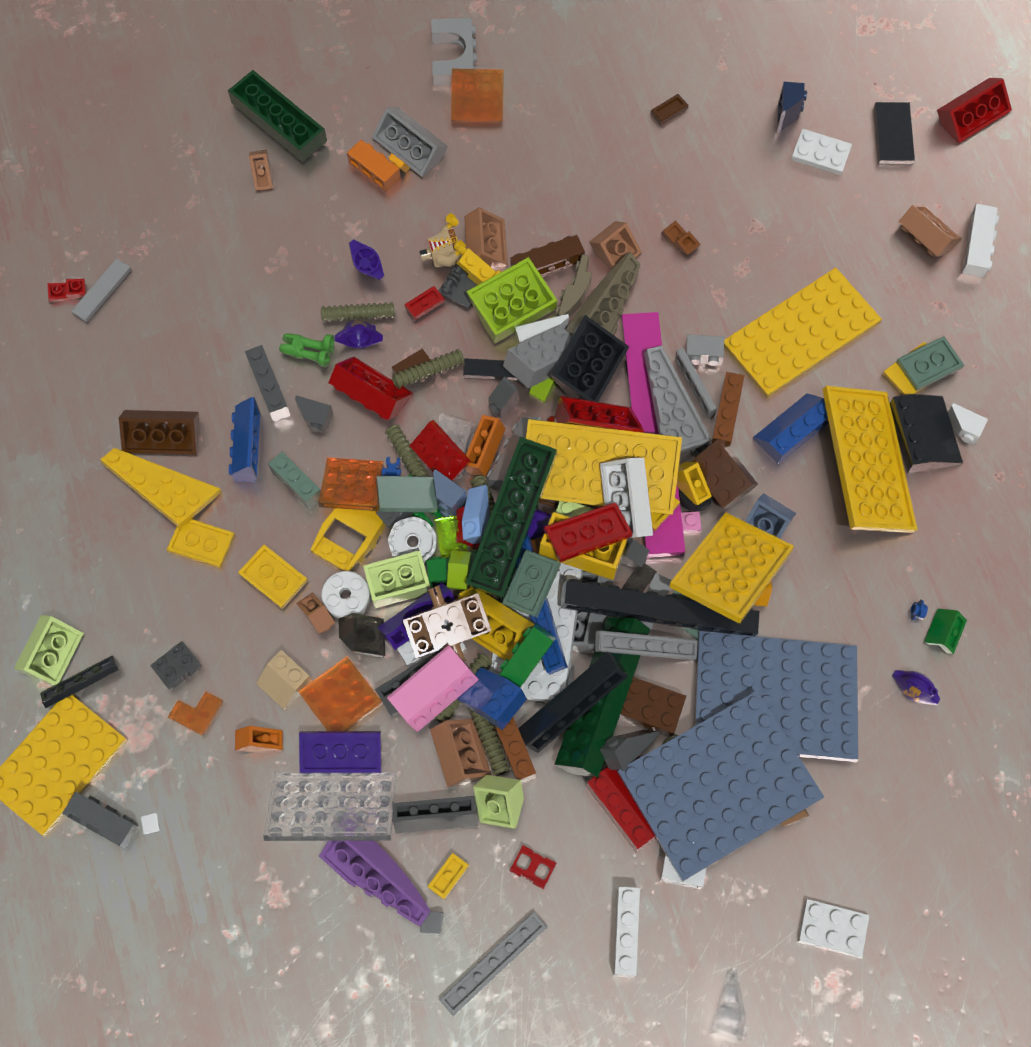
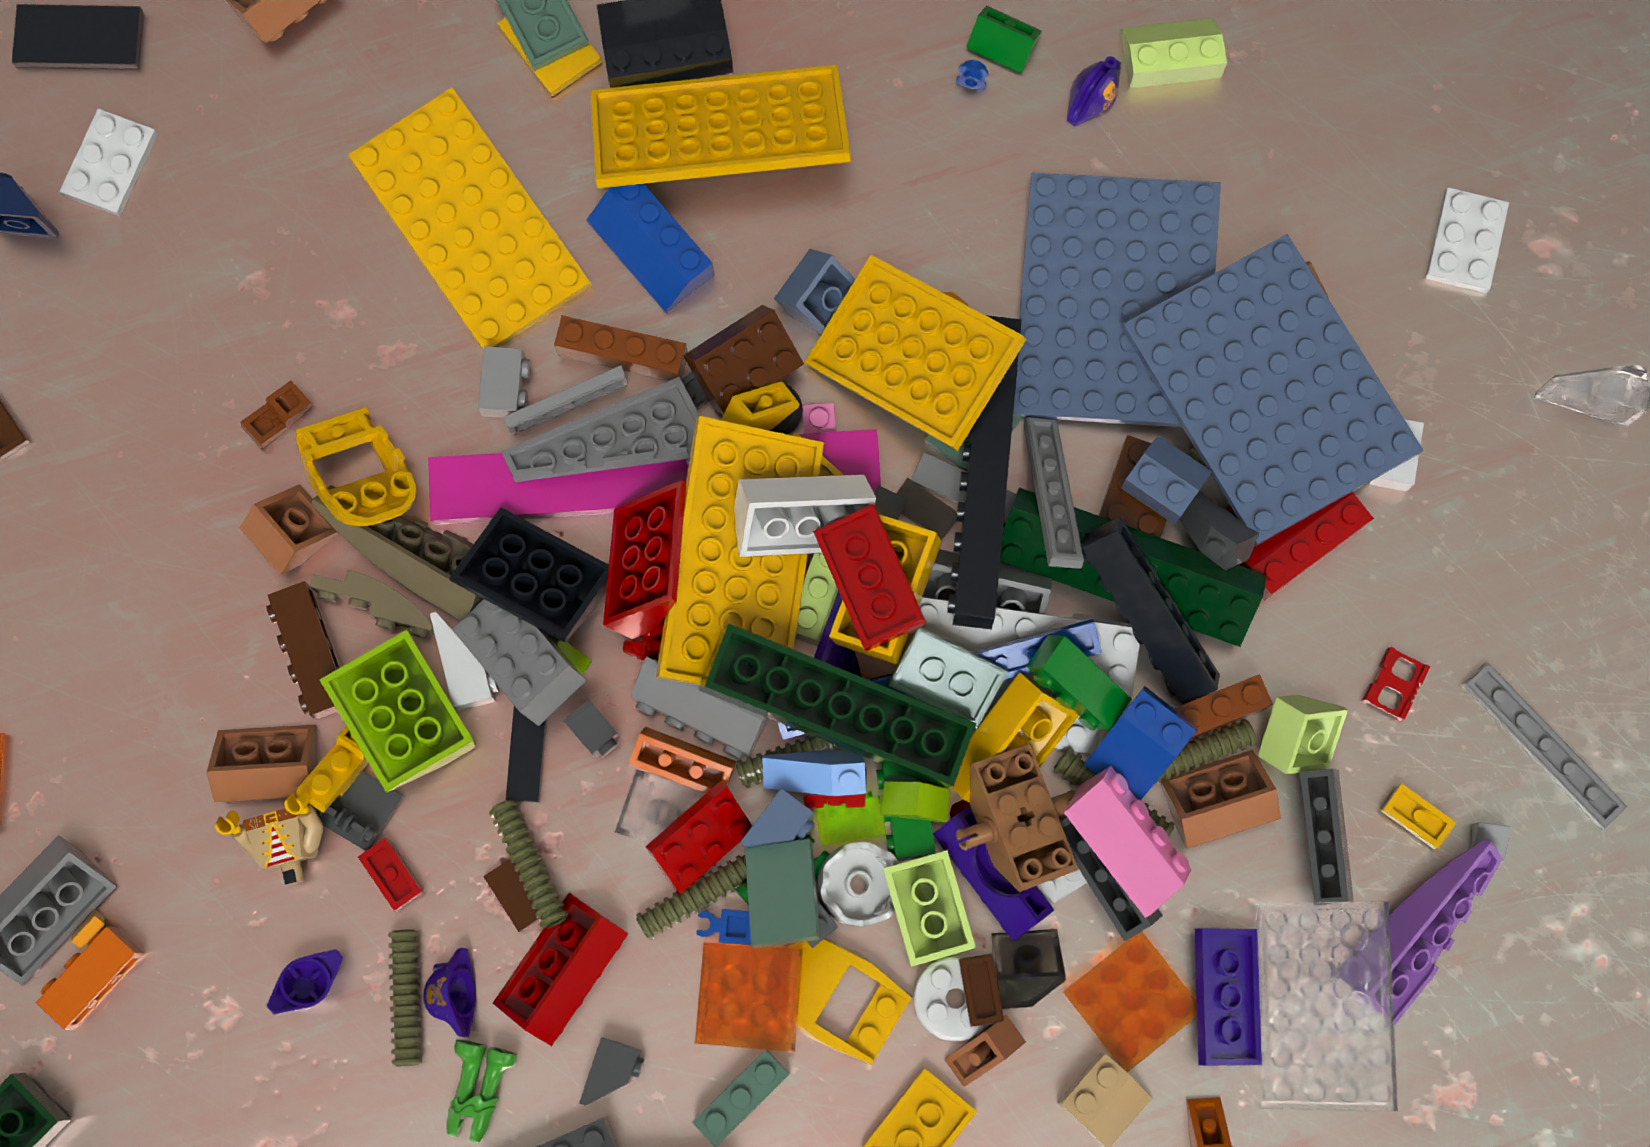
camera: 90 degrees left, 10 degrees up
white brick [613,886,640,978] -> none
none -> yellow slope [295,407,416,526]
none -> reddish brown tile [958,953,1004,1027]
none -> yellowish green slope [1121,18,1227,88]
none -> sand blue slope [1121,435,1212,525]

